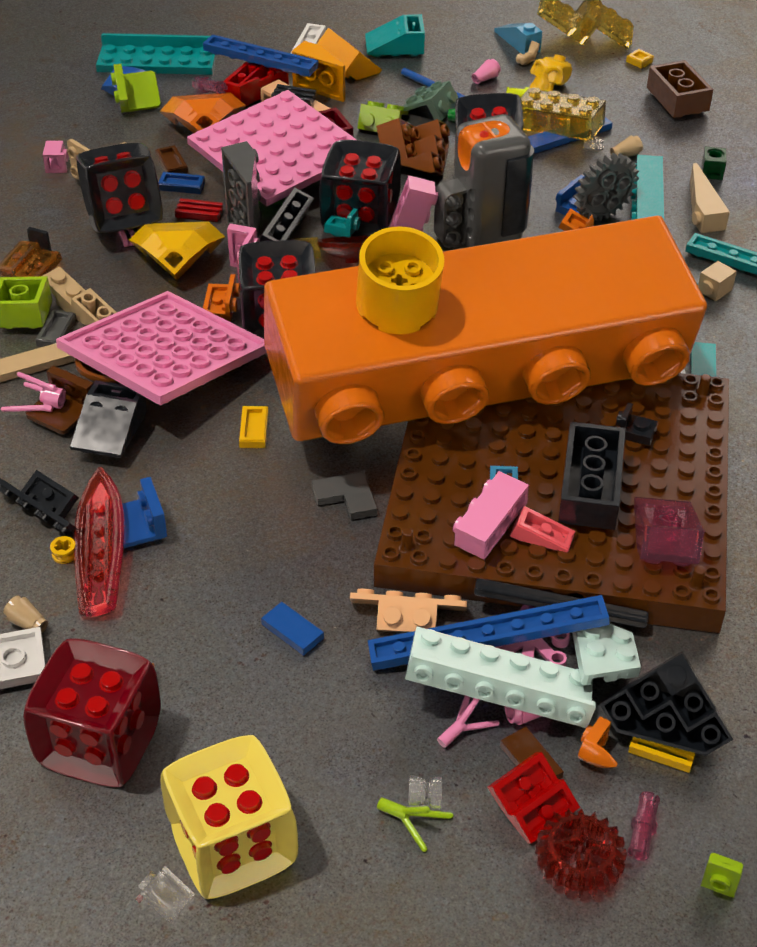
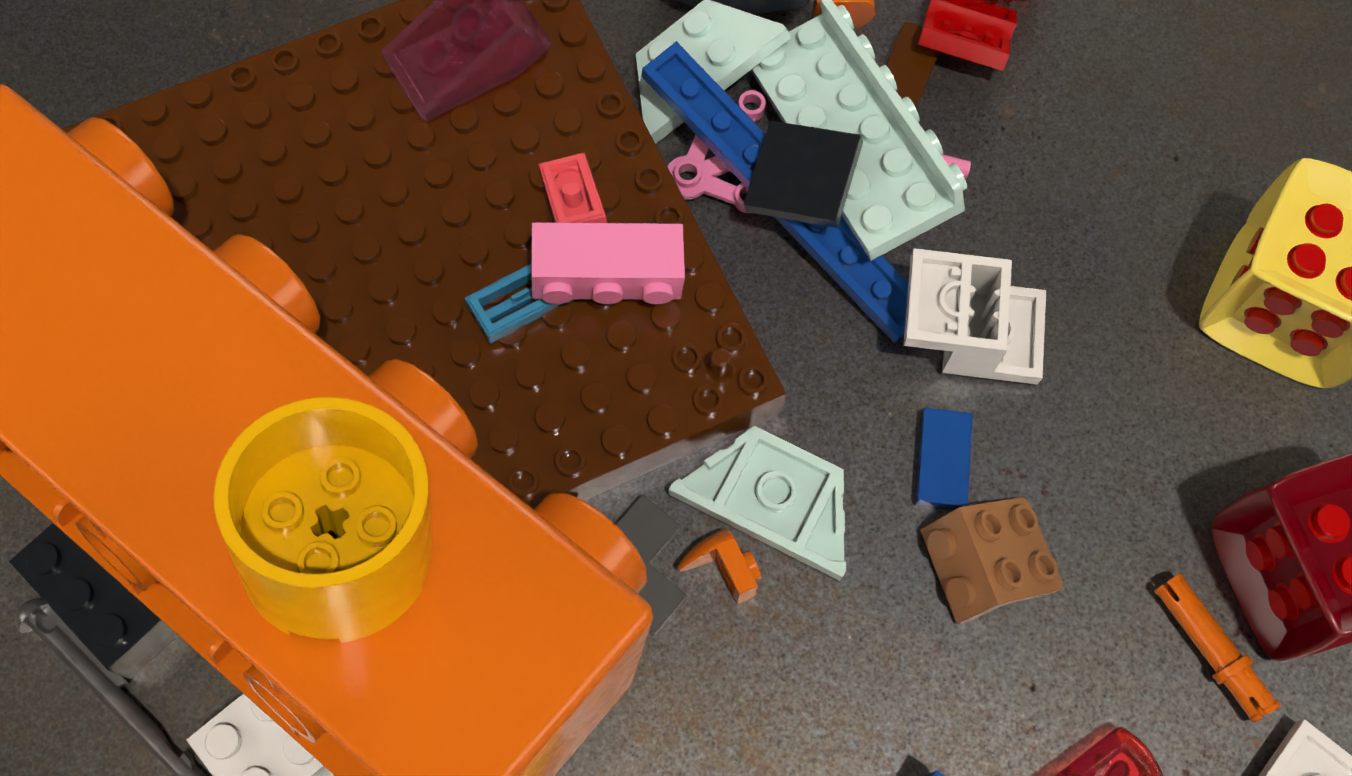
camera: 125 degrees left, 25 degrees up
light nougat bracket [350,589,467,633] -> none
lime plant [377,797,454,852] -> none
clear wheel [408,775,442,809] -> none
black axle [474,578,648,628] -> none
black brick [558,421,625,530] -> none
black bracket [616,403,658,446] -> none
none -> light aqua wing [669,426,846,582]
none -> orange plate [677,528,761,605]
none -> black tile [743,121,863,228]
none -> white bracket [903,248,1046,385]
none -> medium nougat bracket [920,497,1063,624]

